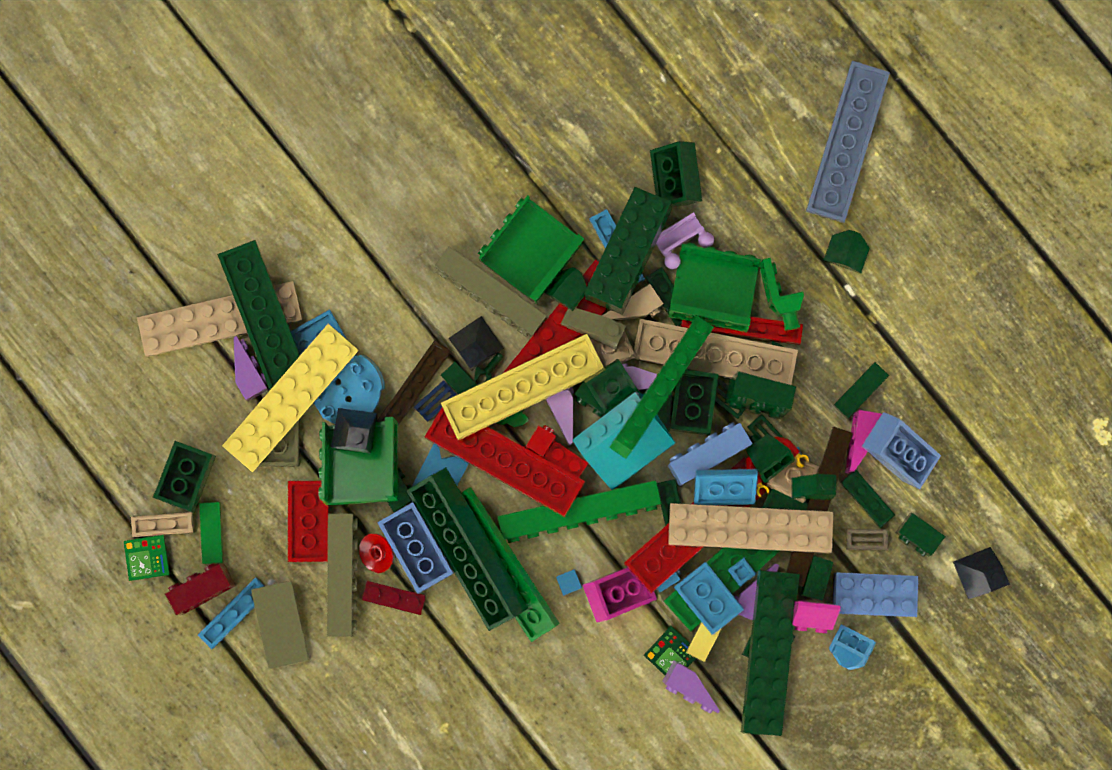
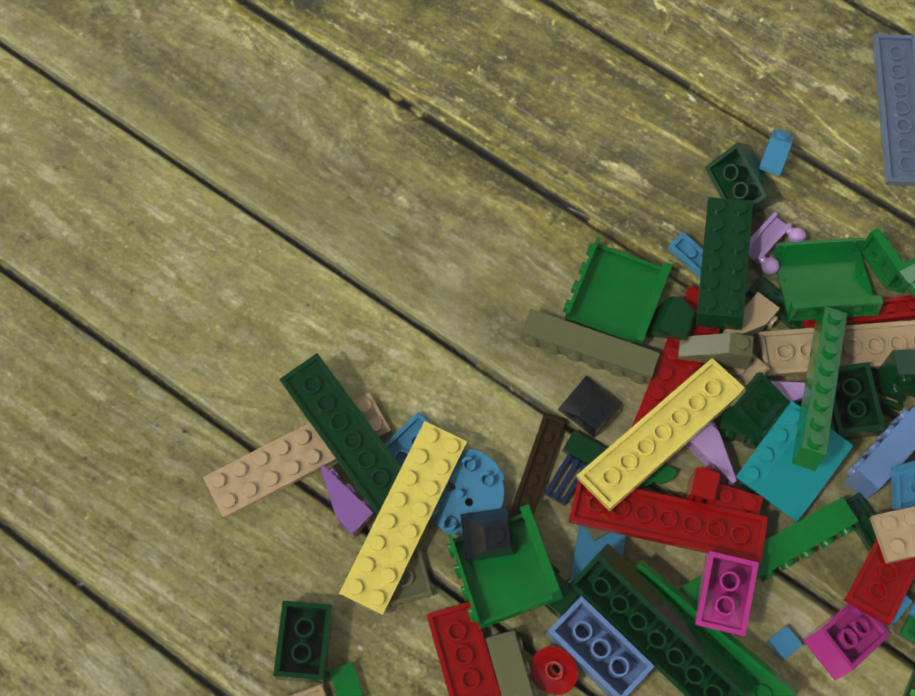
camera: 15 degrees left, 15 degrees down
dark green bar [474,353,504,383] -> none
none -> dark pink slope [695,551,759,637]
none -> dark azure slope [759,129,794,176]

